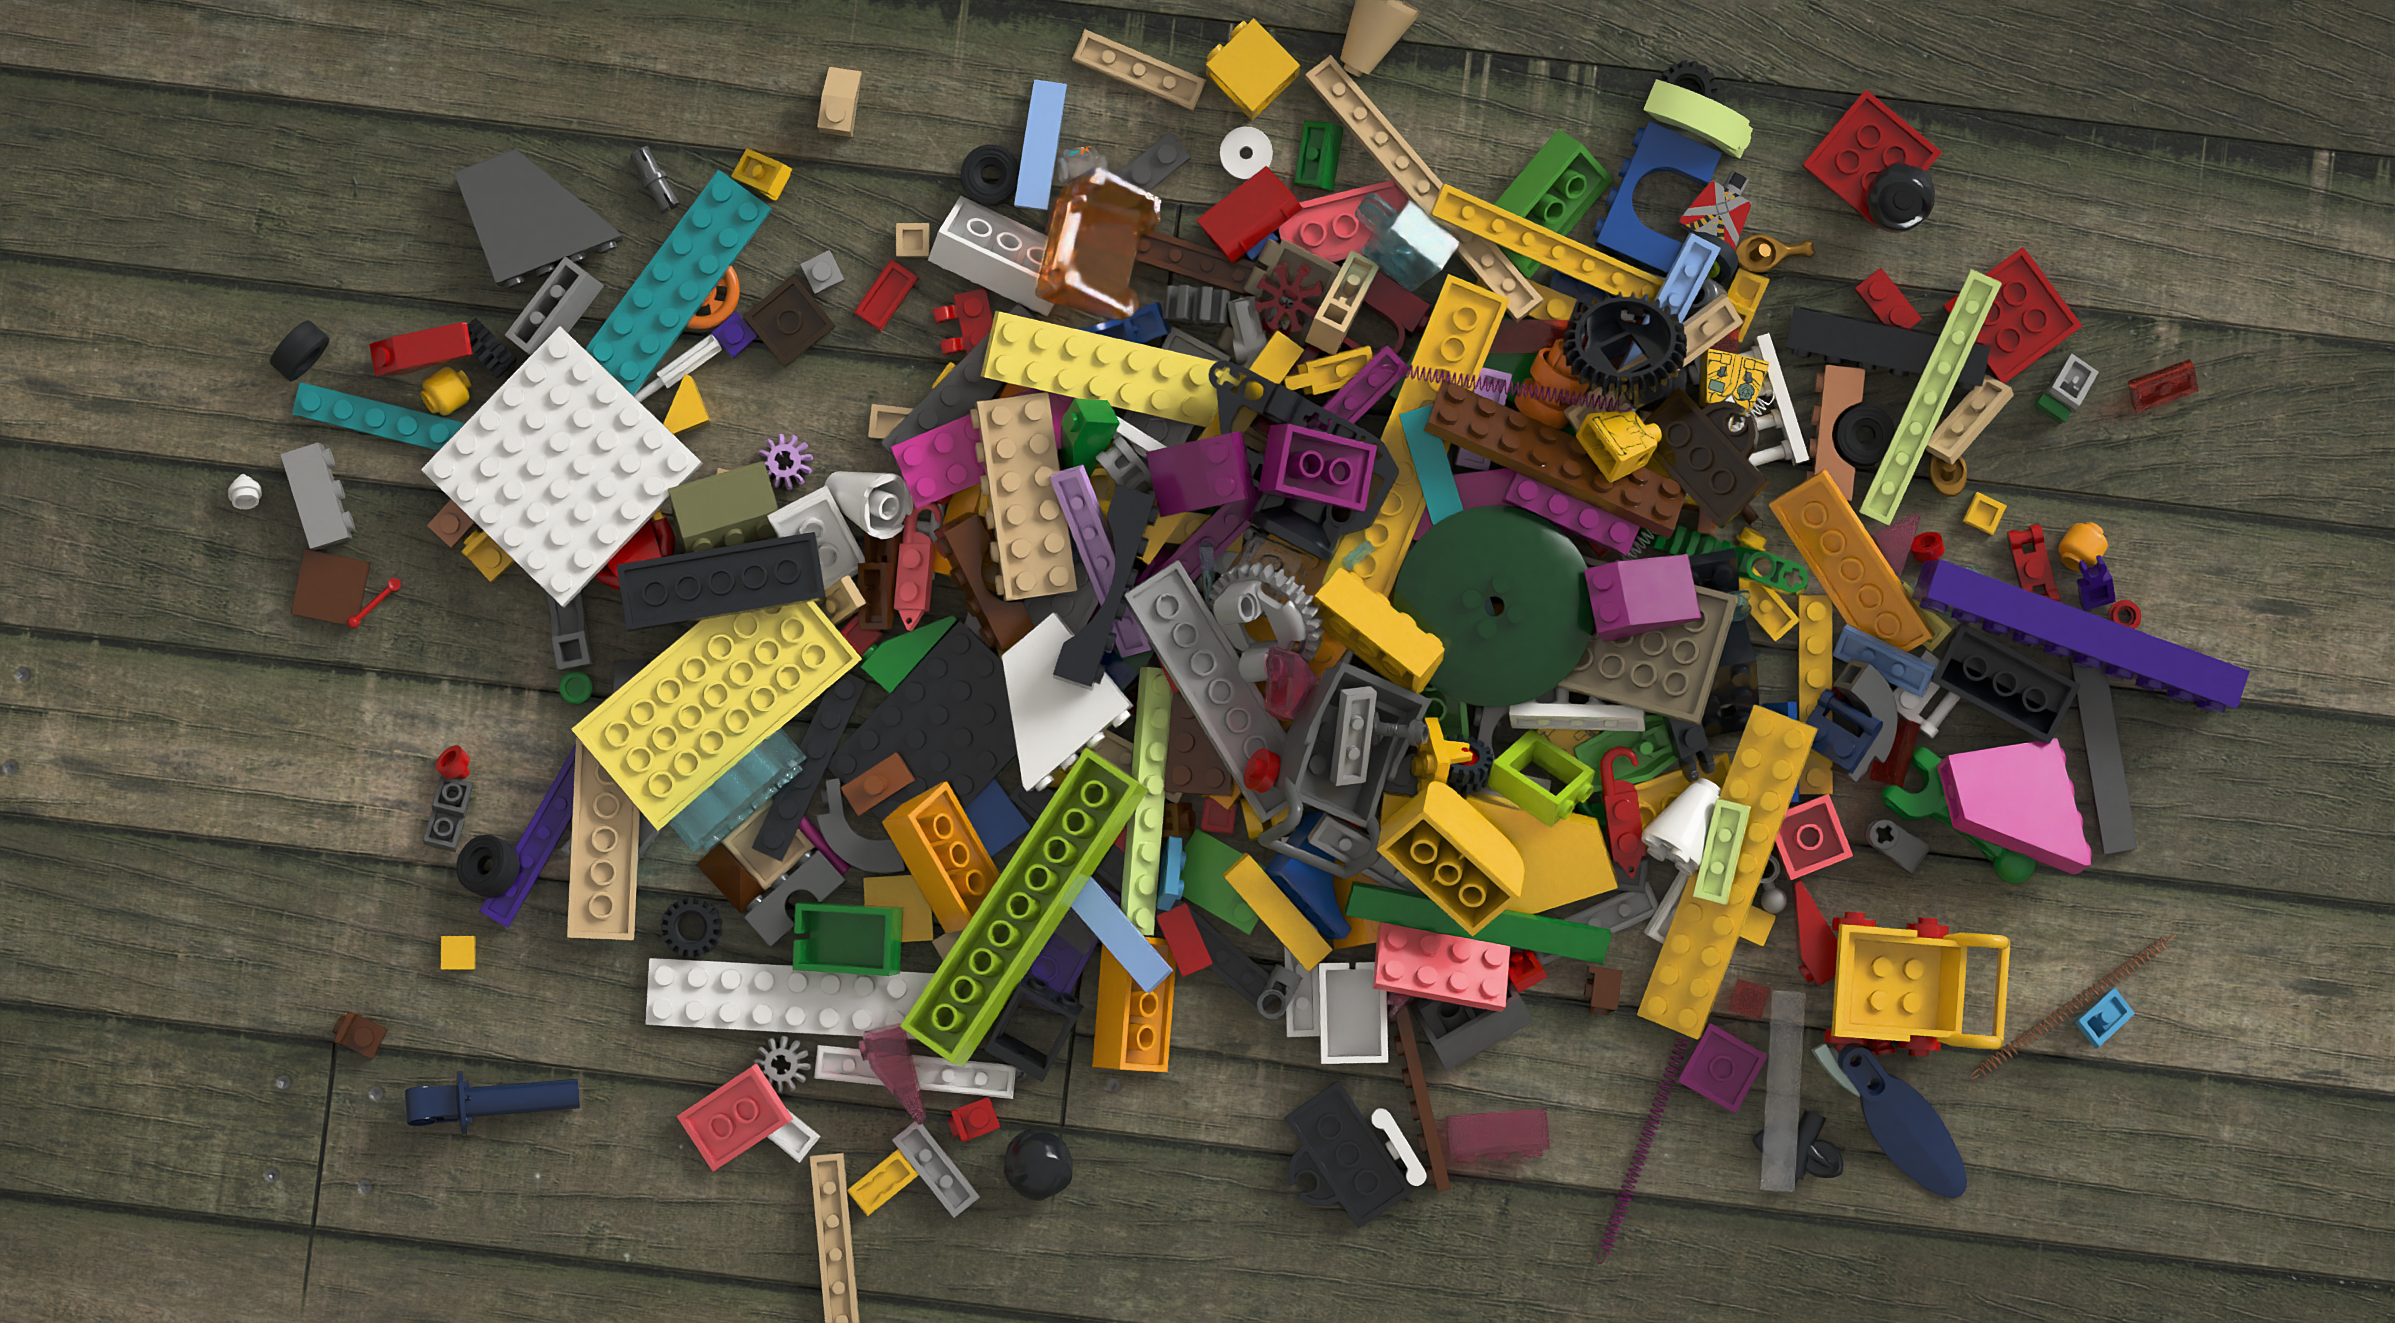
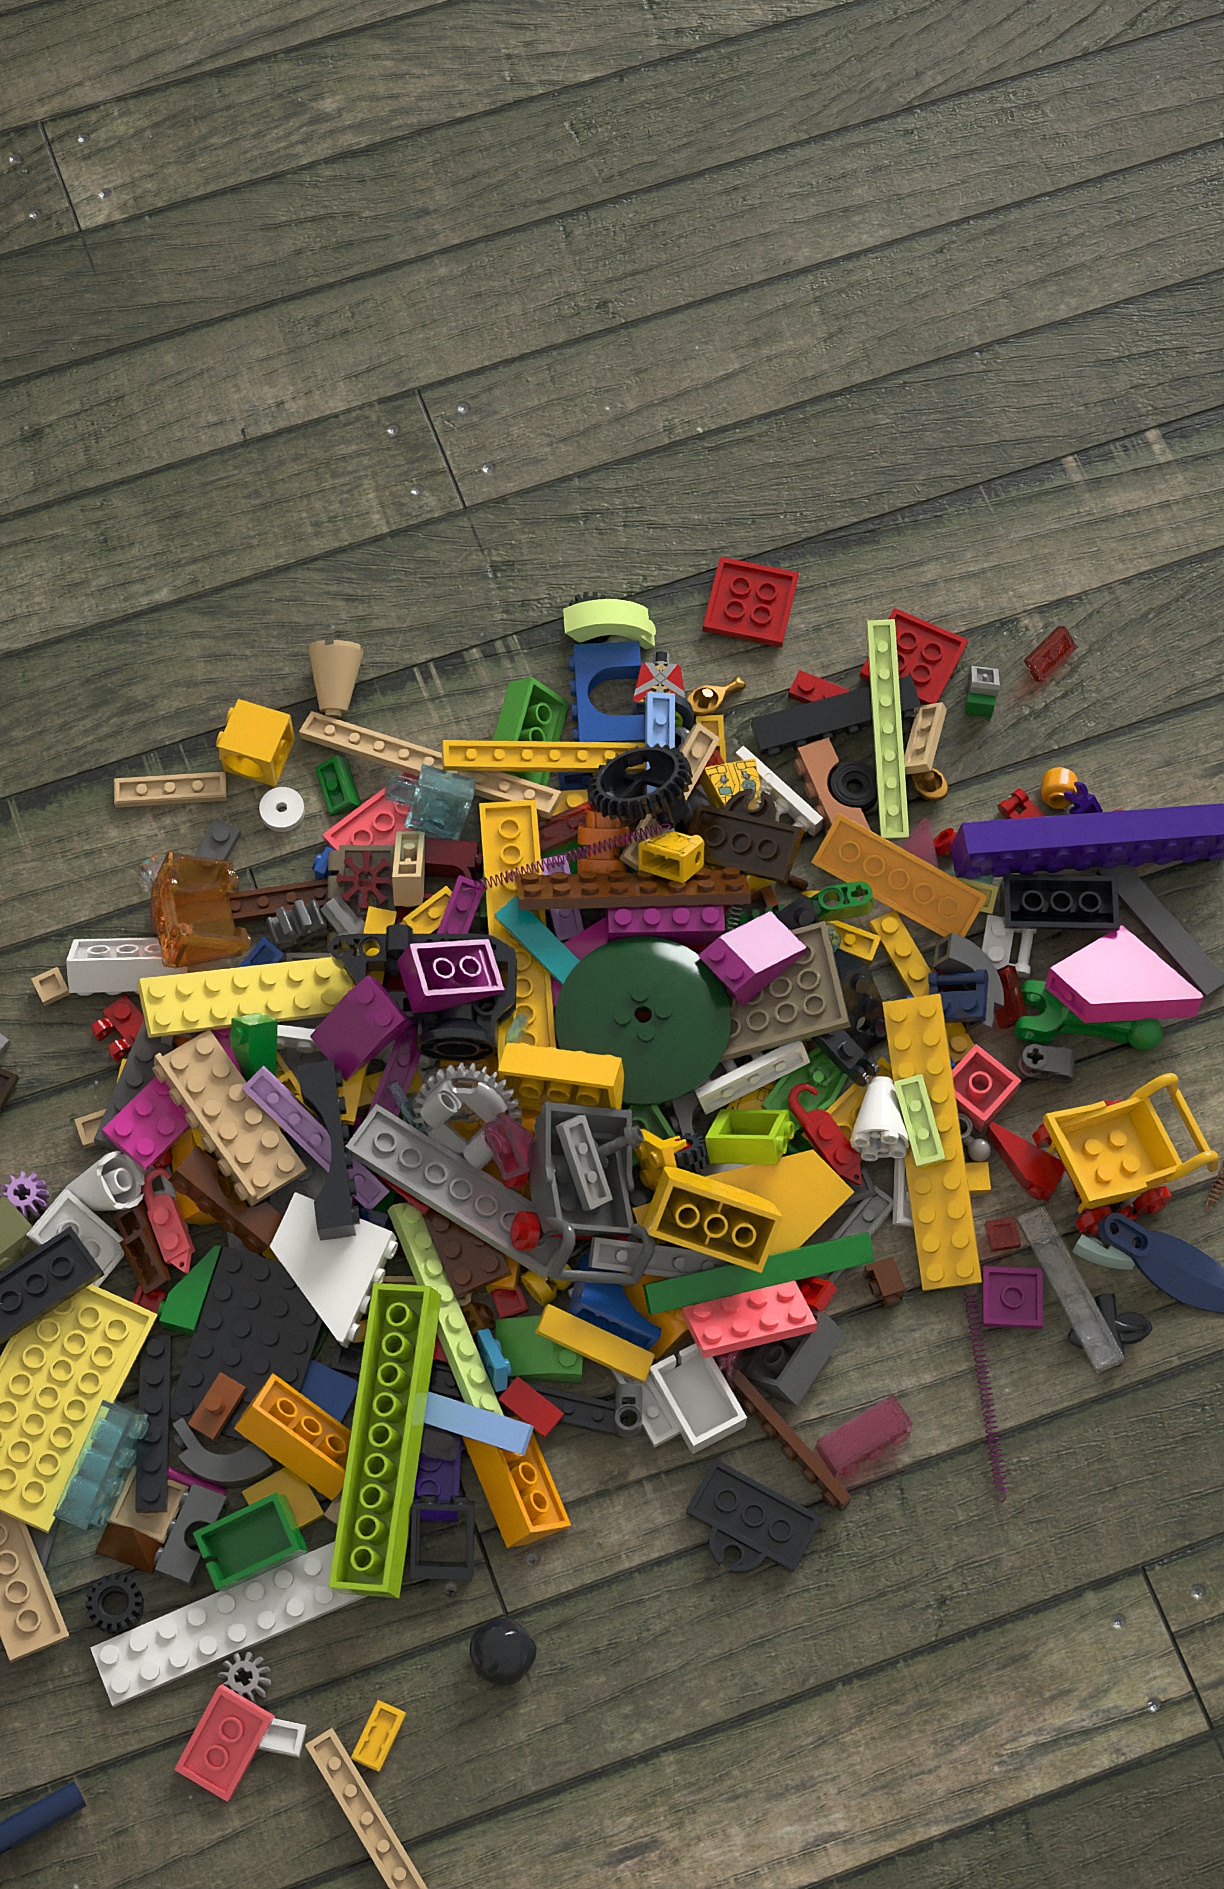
camera: 30 degrees left, 20 degrees down
tan slope [814,575,866,626] -> none
white tile [814,1045,1016,1099] -> none
red tile [853,259,919,332] -> none
clear pink slope [859,1023,927,1125] -> none
light grey plate [892,1119,980,1218] -> none
red bracket [947,1096,1001,1142] -> none
black tyre [961,144,1020,206] -> none
light blue slope [1014,80,1067,211] -> none
light grey plate [1095,436,1154,493] -> none
red piece [1196,166,1303,263] -> none
white plate [1371,1108,1426,1186] -> none
medium blue tile [1832,624,1937,698] -> none
black piece [1865,162,1935,233] -> none
yellow tile [1962,492,2007,536] -> none

